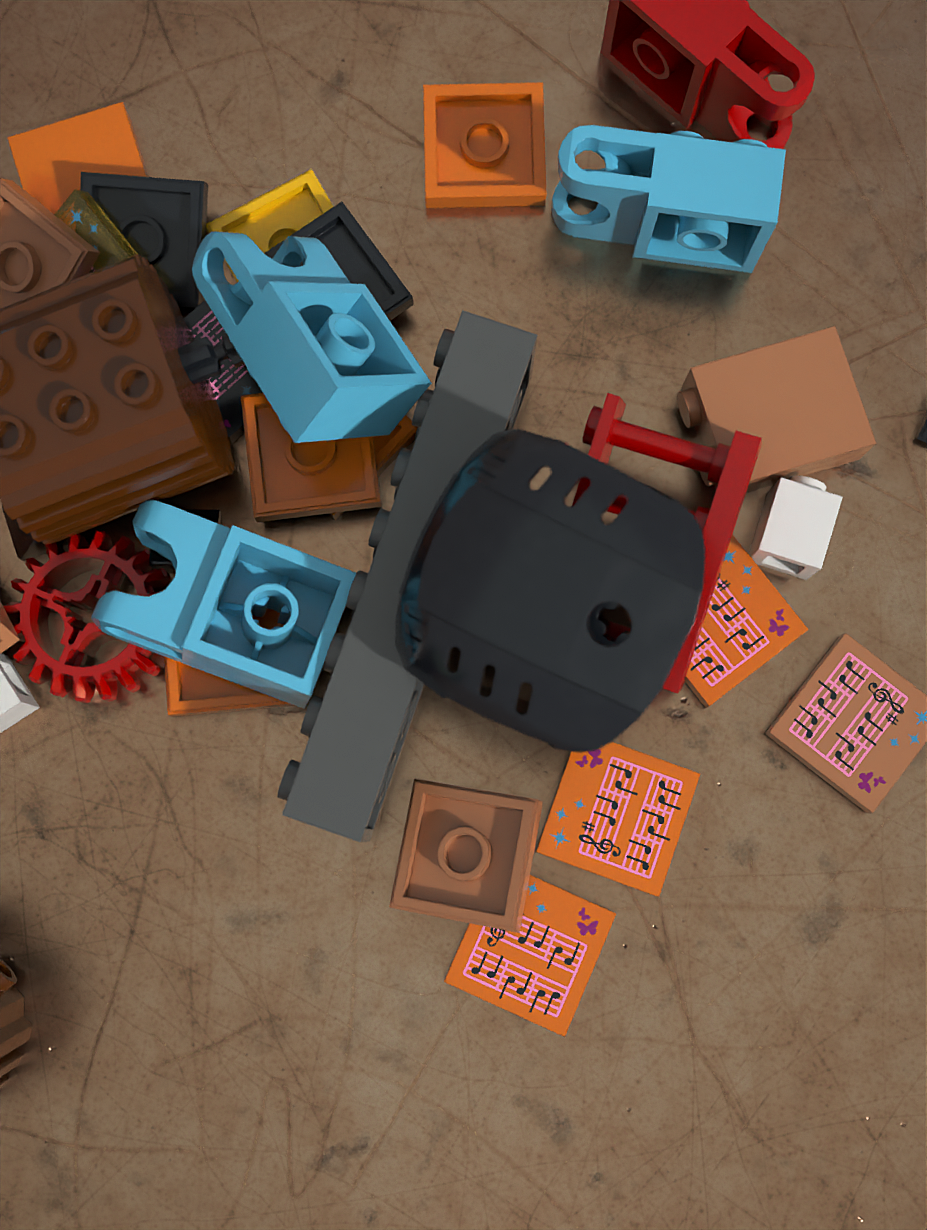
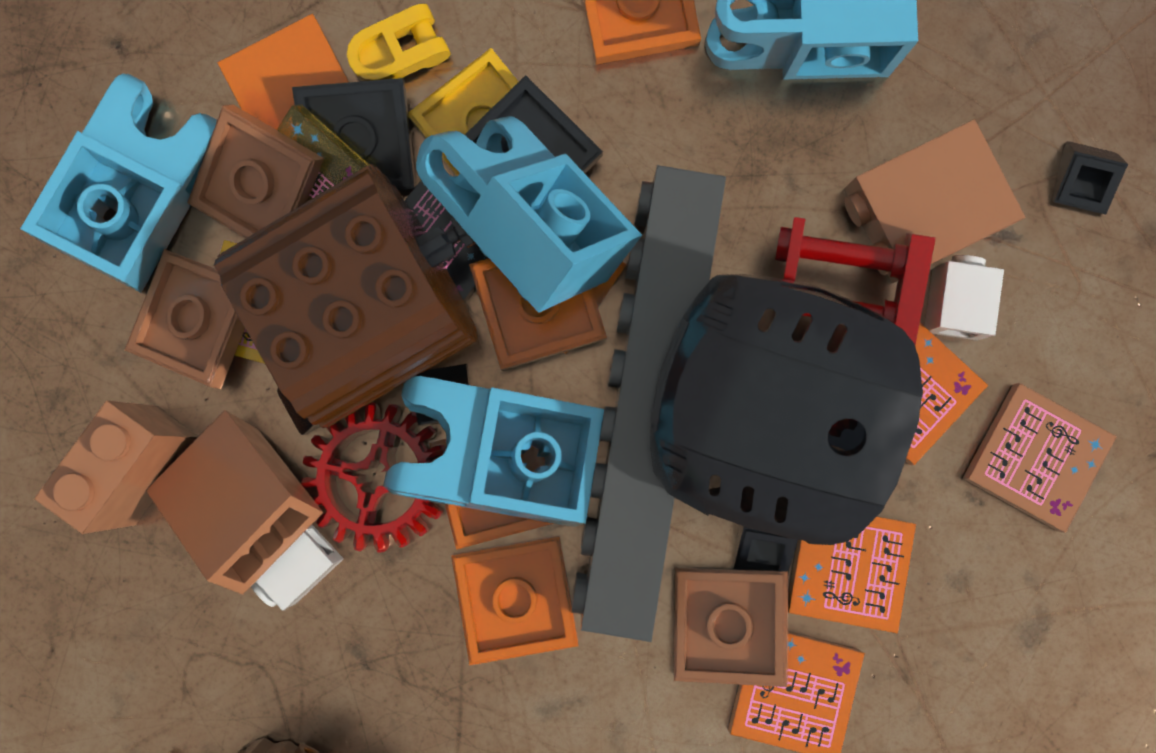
camera: 10 degrees left, 5 degrees up
none -> yellow plate [347,3,451,81]
none -> orange tile [451,535,579,666]
none -> black slope [732,525,798,573]

